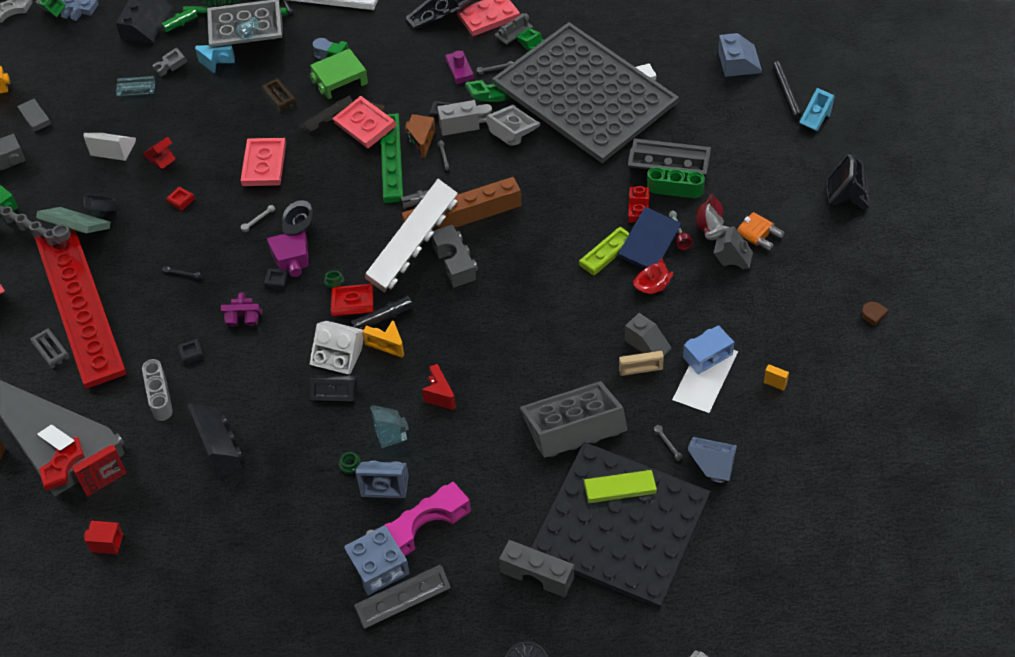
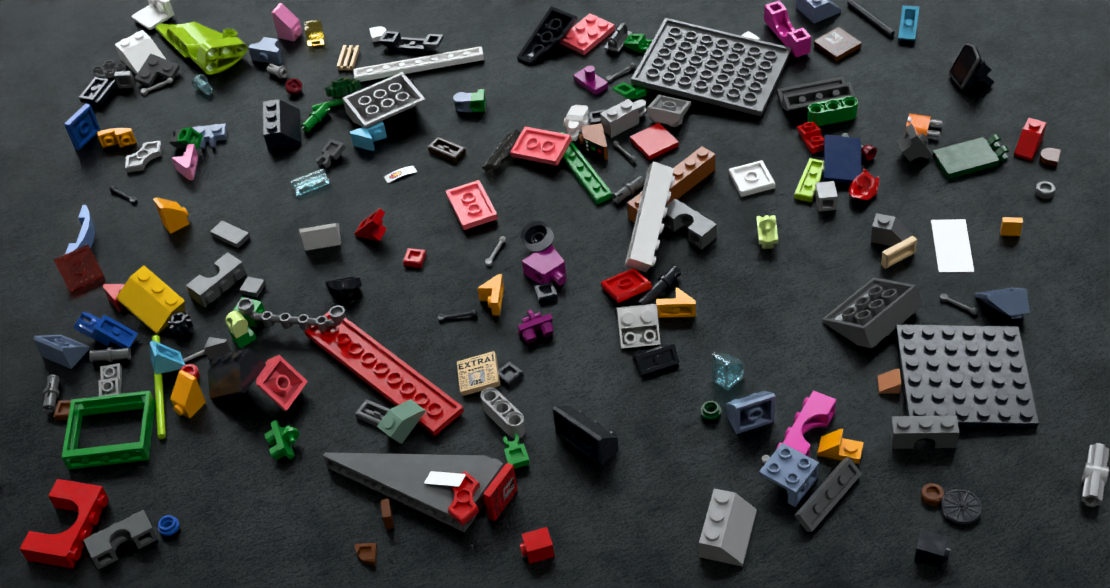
camera: 20 degrees left, 5 degrees down
sand green tile [36,207,110,234] -> none
clear light blue piece [236,17,259,39] -> none
bright green panel [310,49,368,99] -> none
dark green plate [324,271,344,289] -> none
red slope [422,364,456,410] -> none
lime tile [584,470,657,503] -> none
medium blue brick [683,325,734,375] -> none
hair [696,193,729,240] -> none
none -> bright pink slope [172,144,198,180]
none -> tile [240,277,266,298]
none -> sand green slope [377,399,426,444]
none -> white sticker [384,166,417,183]
none -> tan tile [457,351,500,396]
none -> light orange slope [478,274,504,315]
none -> green plate [503,433,530,469]
none -> white hinge [564,105,589,141]
none -> tile [630,123,679,160]
none -> light grey slope [699,489,757,566]
none -> white tile [728,160,775,197]
none -> yellowish green hips [756,215,778,249]
none -> dark pink arch [764,1,811,58]
none -> tile [814,27,862,61]
none -> light grey brick [815,181,838,211]
none -> light orange slope [817,429,864,464]
none -> nougat slope [877,369,901,394]
none -> reddish brown tile [921,483,944,506]
none -> tile [932,134,1009,179]
none -> red slope [1014,118,1046,161]
none -> dark grey tile [1035,181,1055,199]

